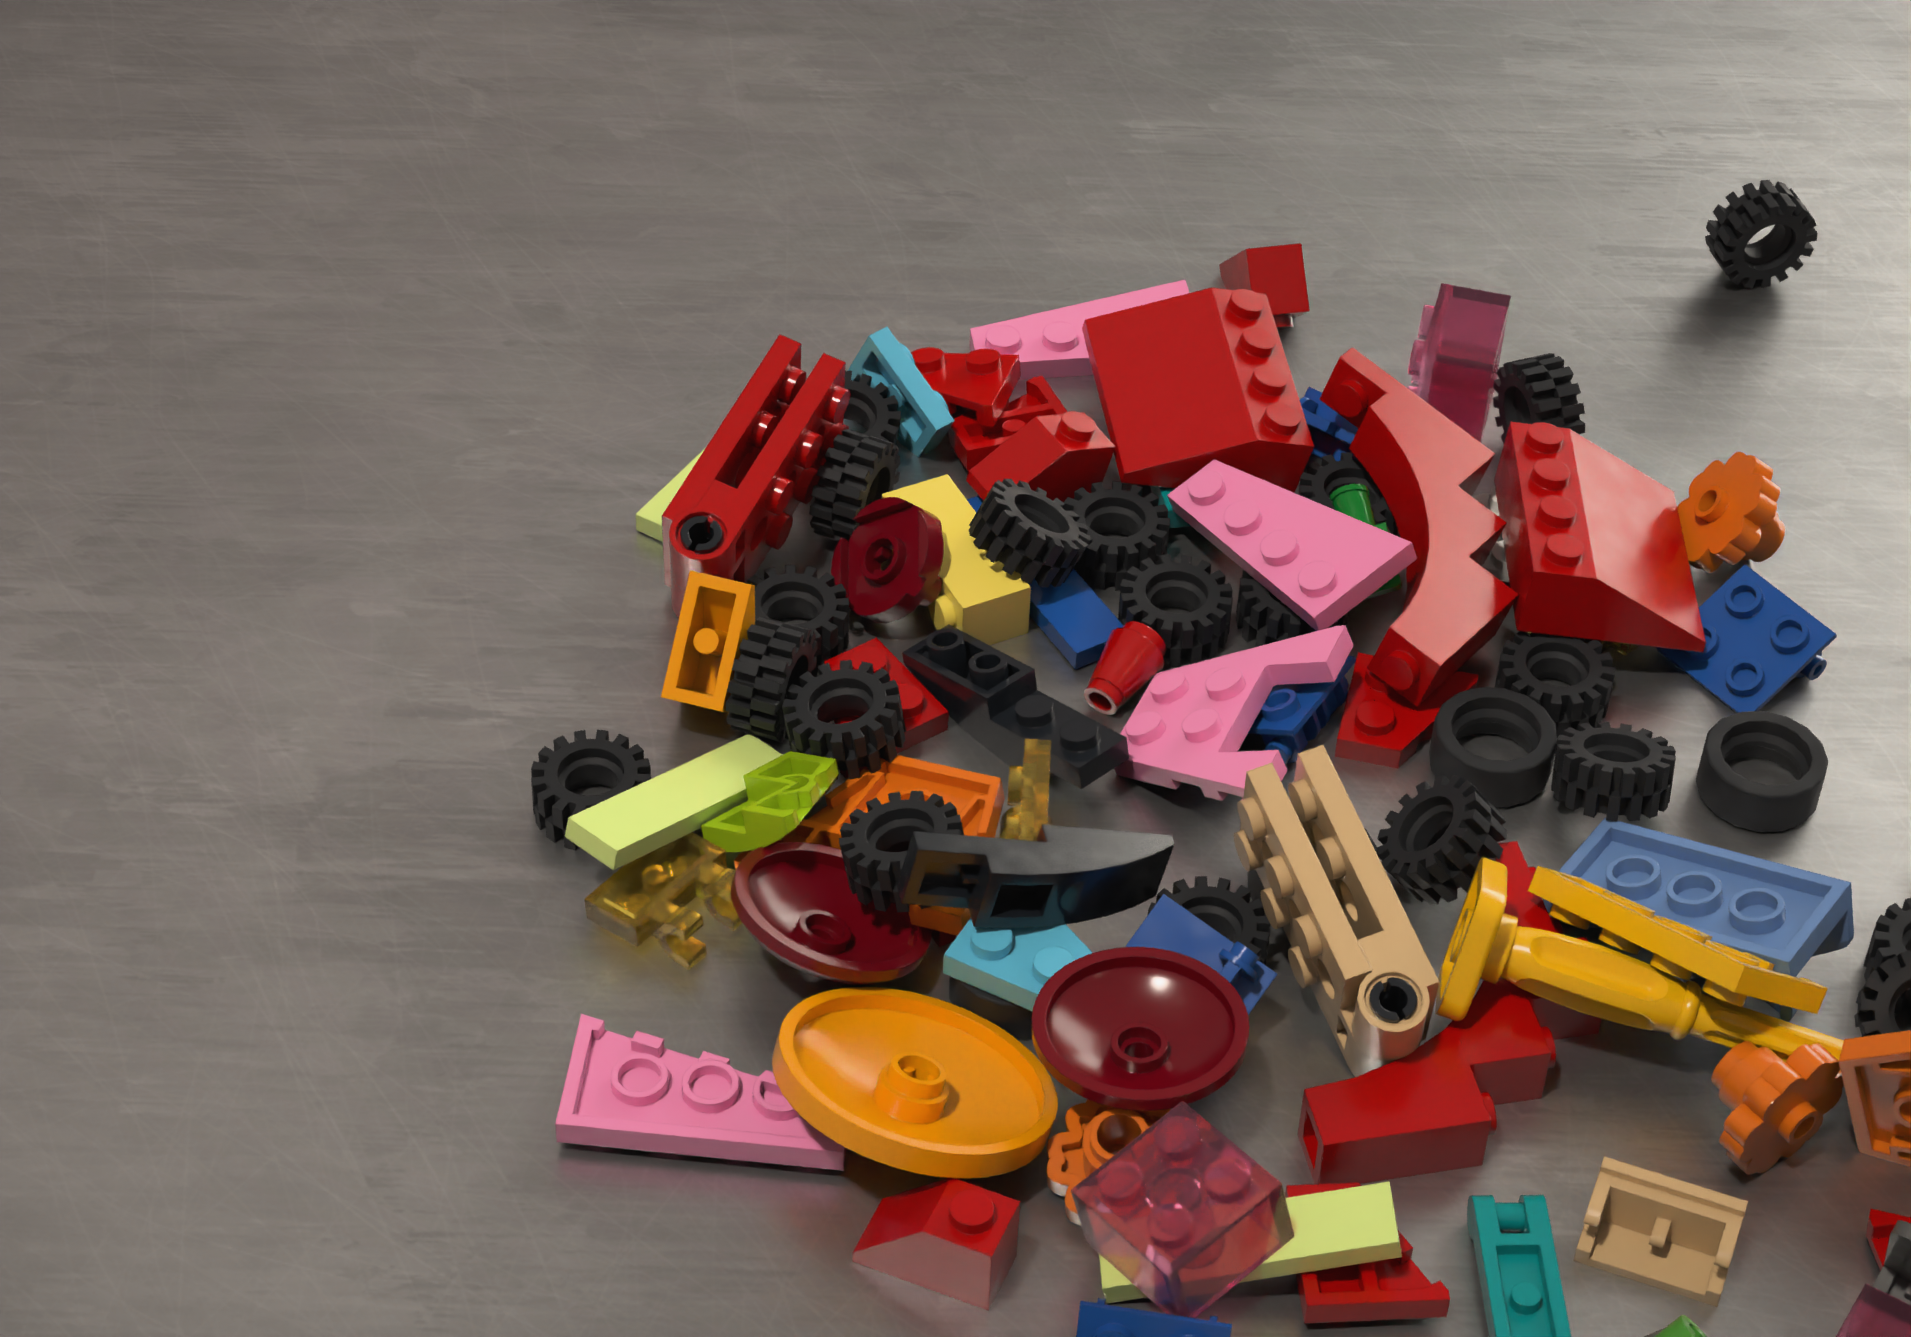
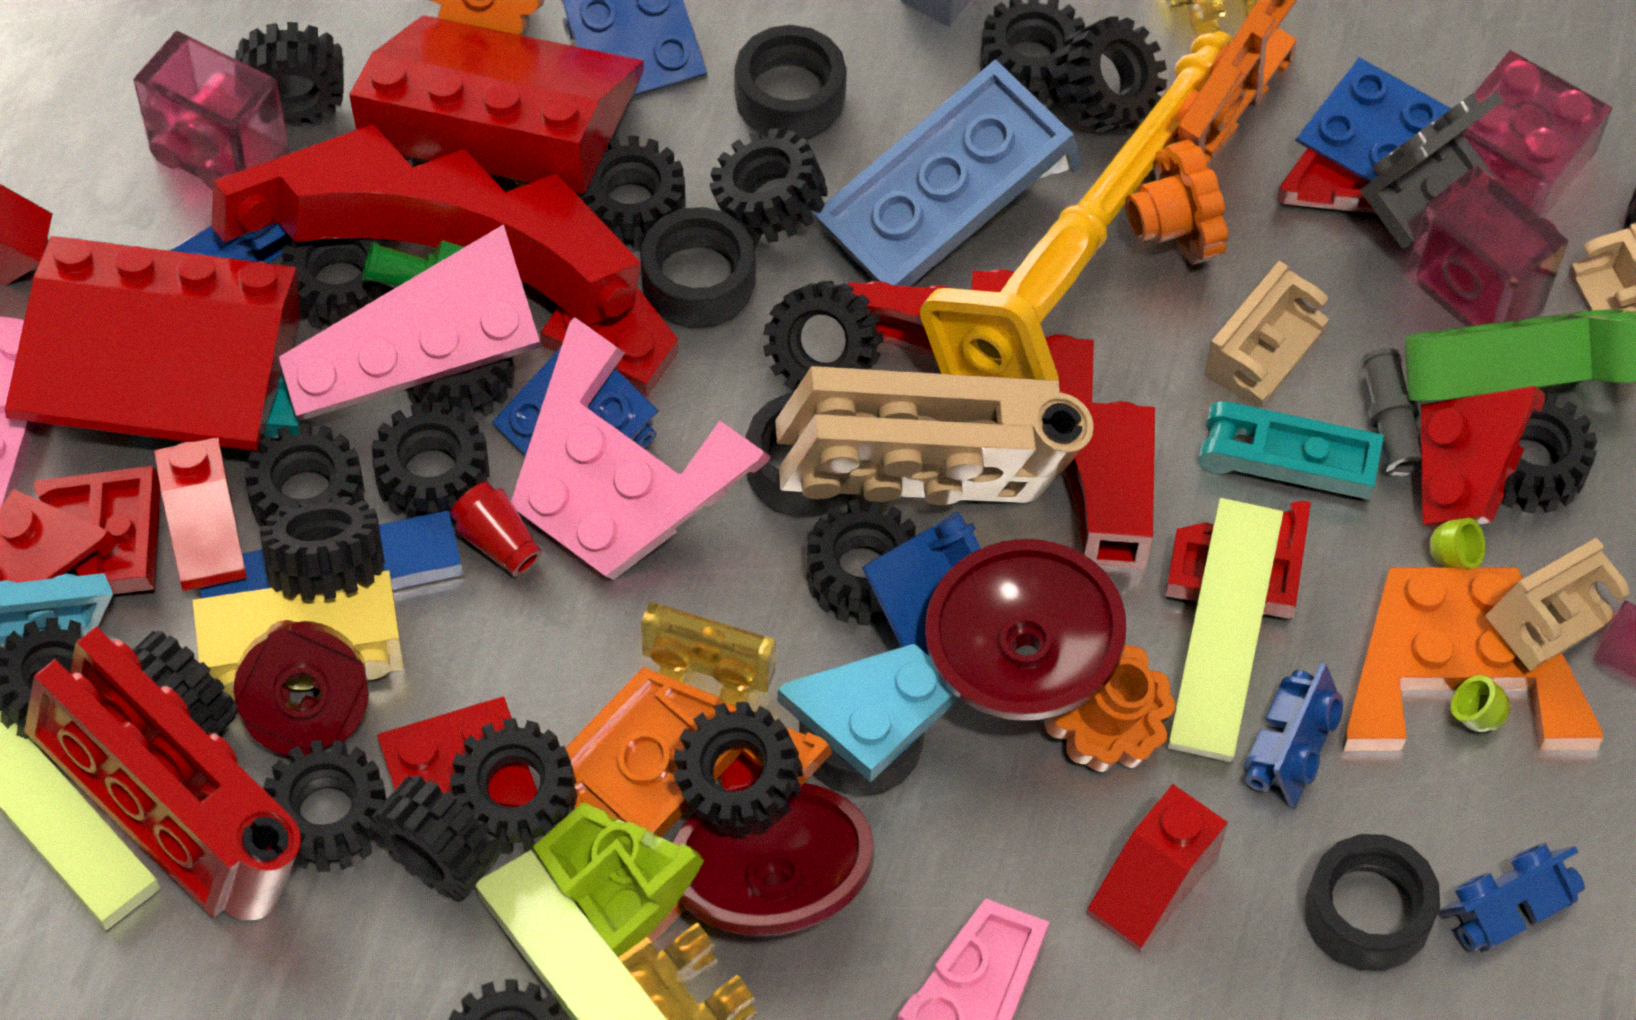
camera: 75 degrees left, 15 degrees up
light orange slope [661,570,755,713] -> none
light orange dish [772,987,1058,1179] -> none
black slope [897,824,1175,928] -> none
black slope [902,625,1129,789] -> none
clear pink brick [1071,1101,1295,1318] -> none
yellow wing [1528,866,1828,1014] -> none

